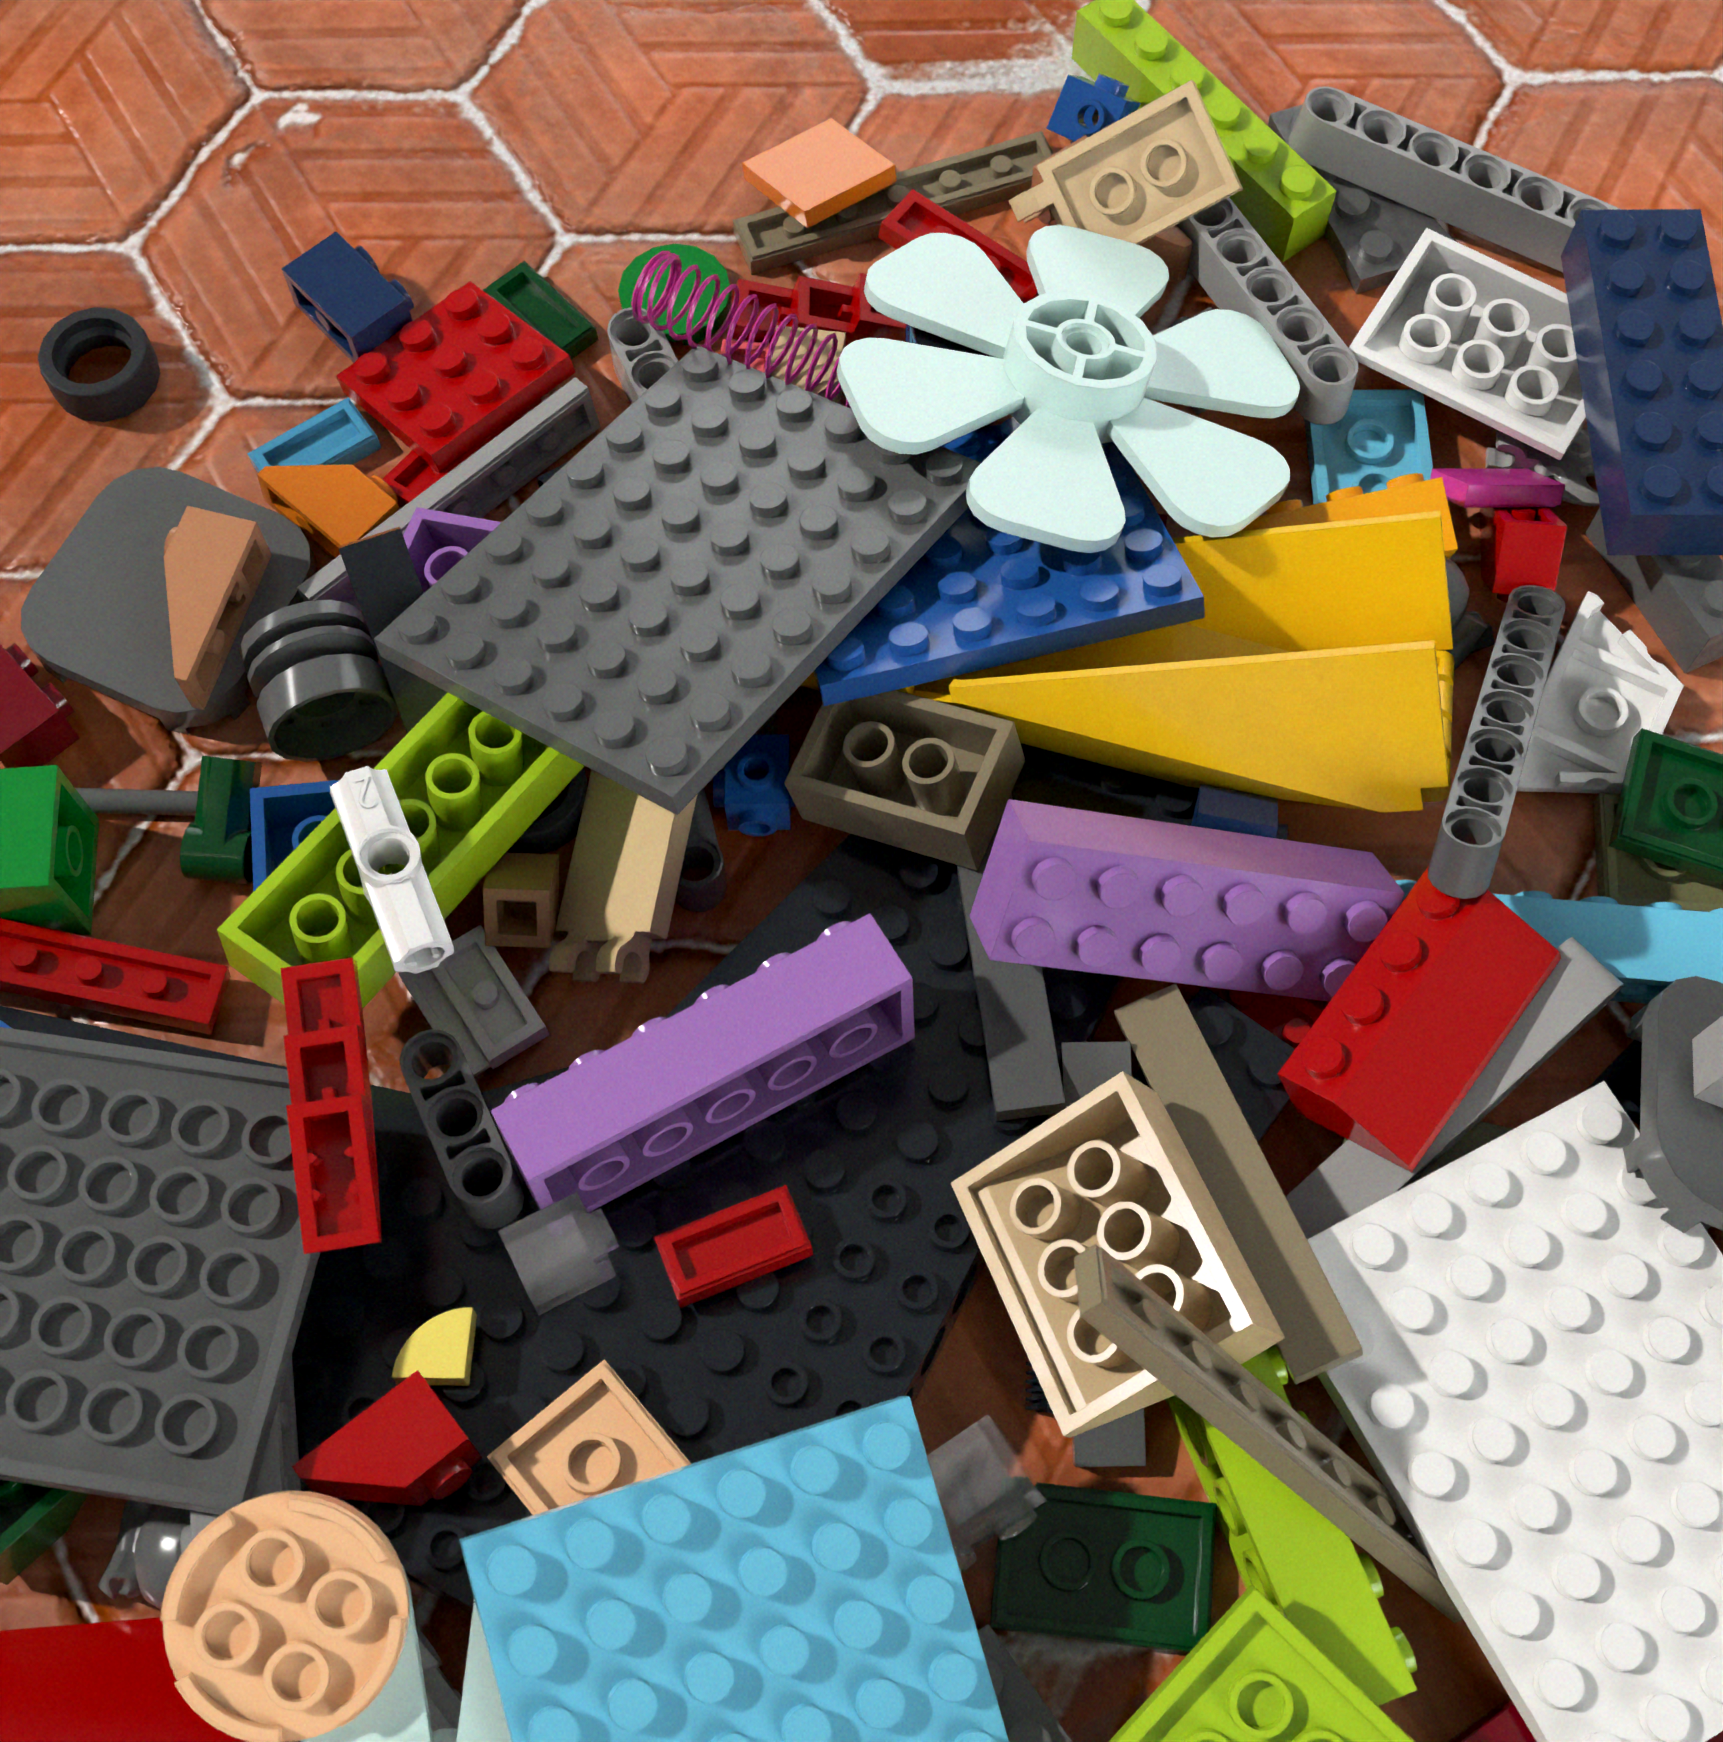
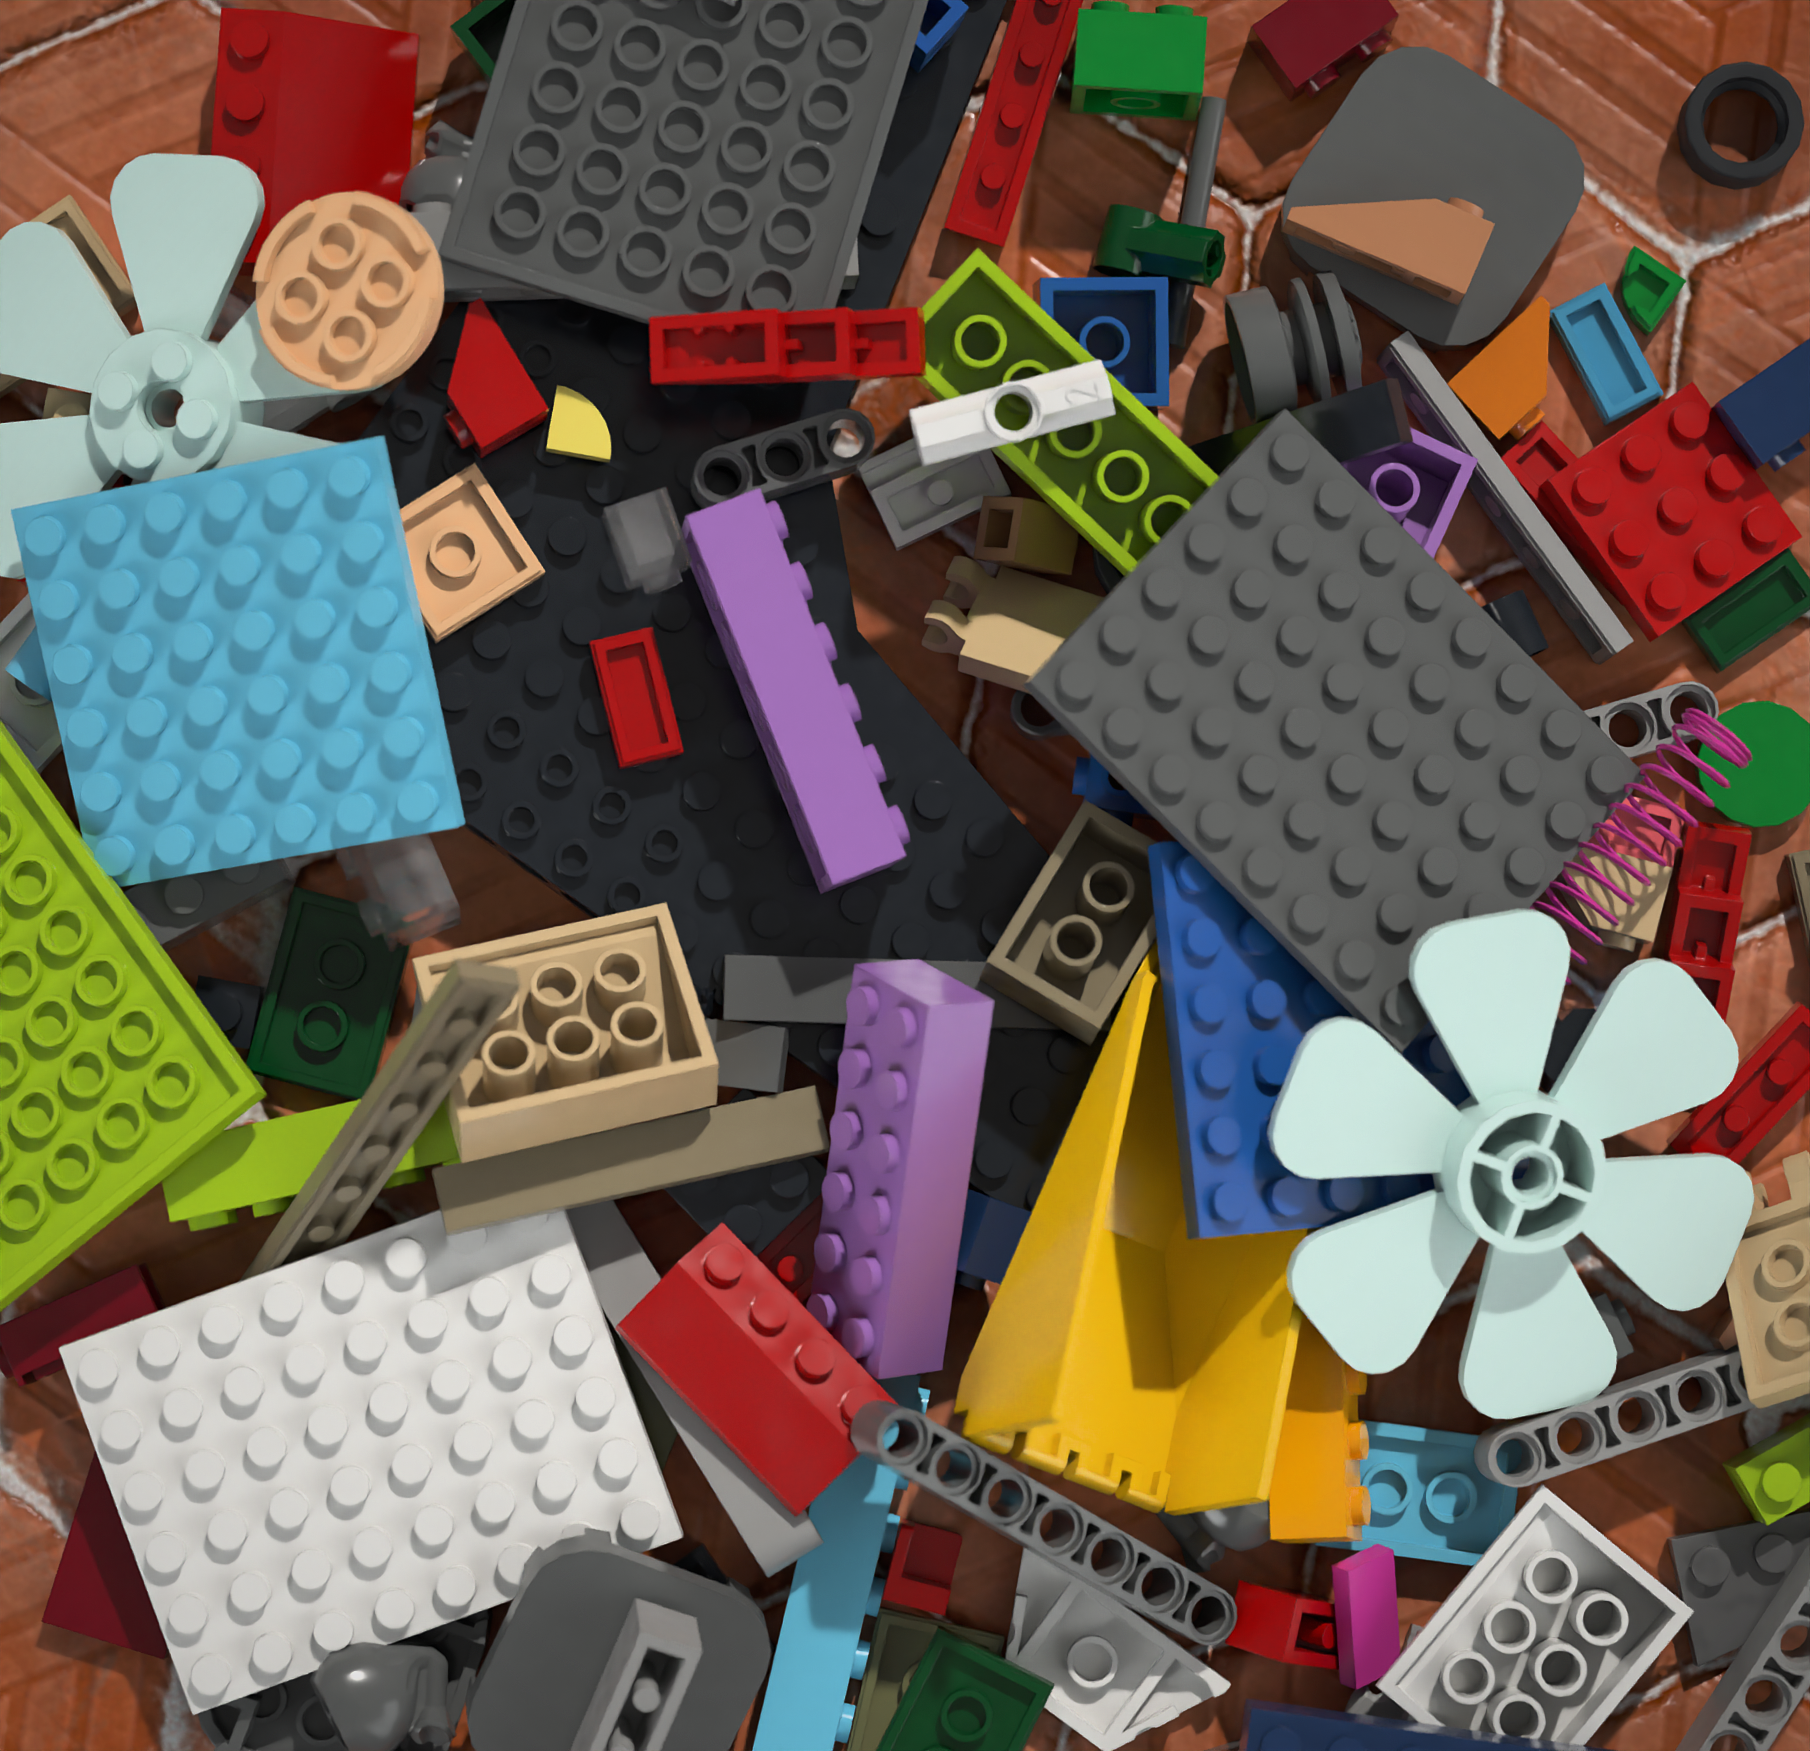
camera: 100 degrees right, 20 degrees up
none -> black plate [195,975,265,1049]
none -> red panel [882,1518,963,1616]
none -> green tile [1620,245,1686,336]

